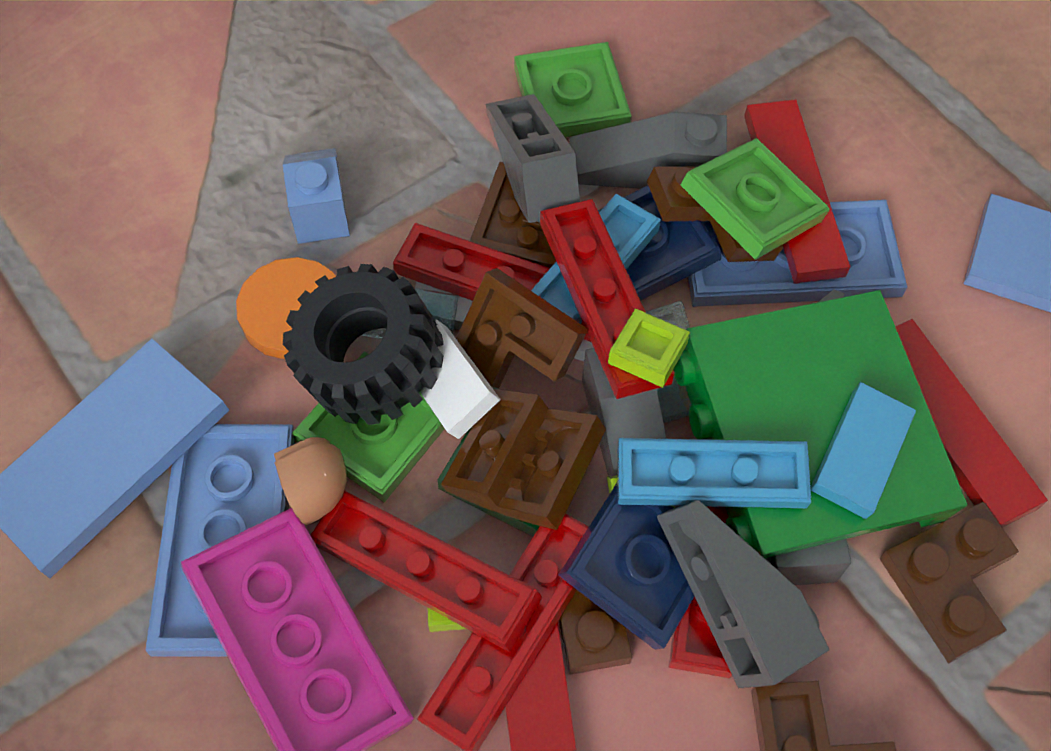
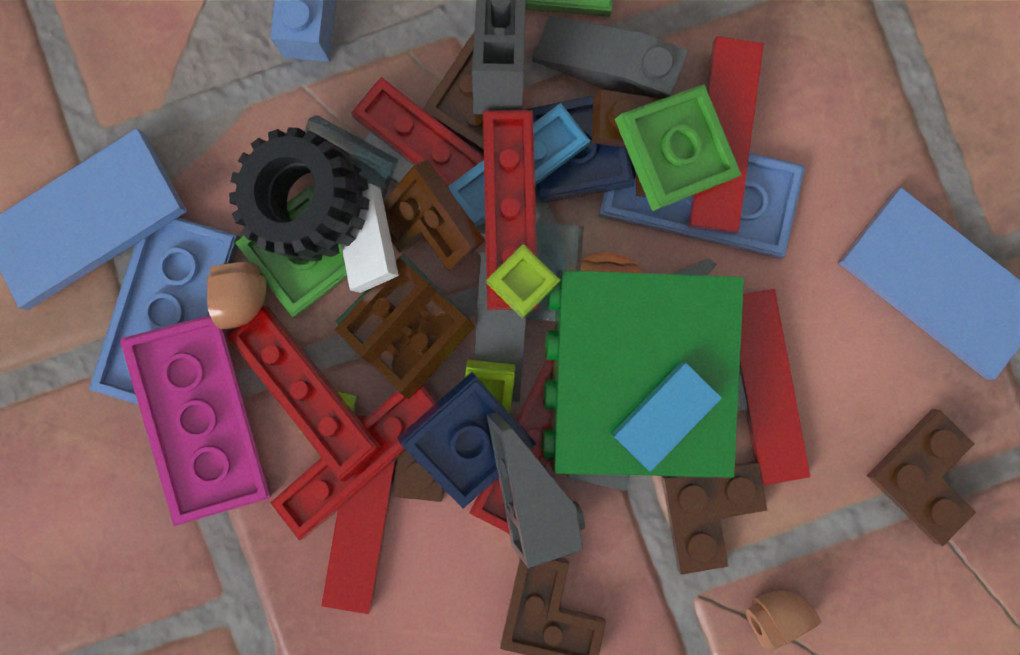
camera: 20 degrees right, 25 degrees up
orange tile [236,257,336,360] -> none
dark azure tile [618,438,811,508] -> none

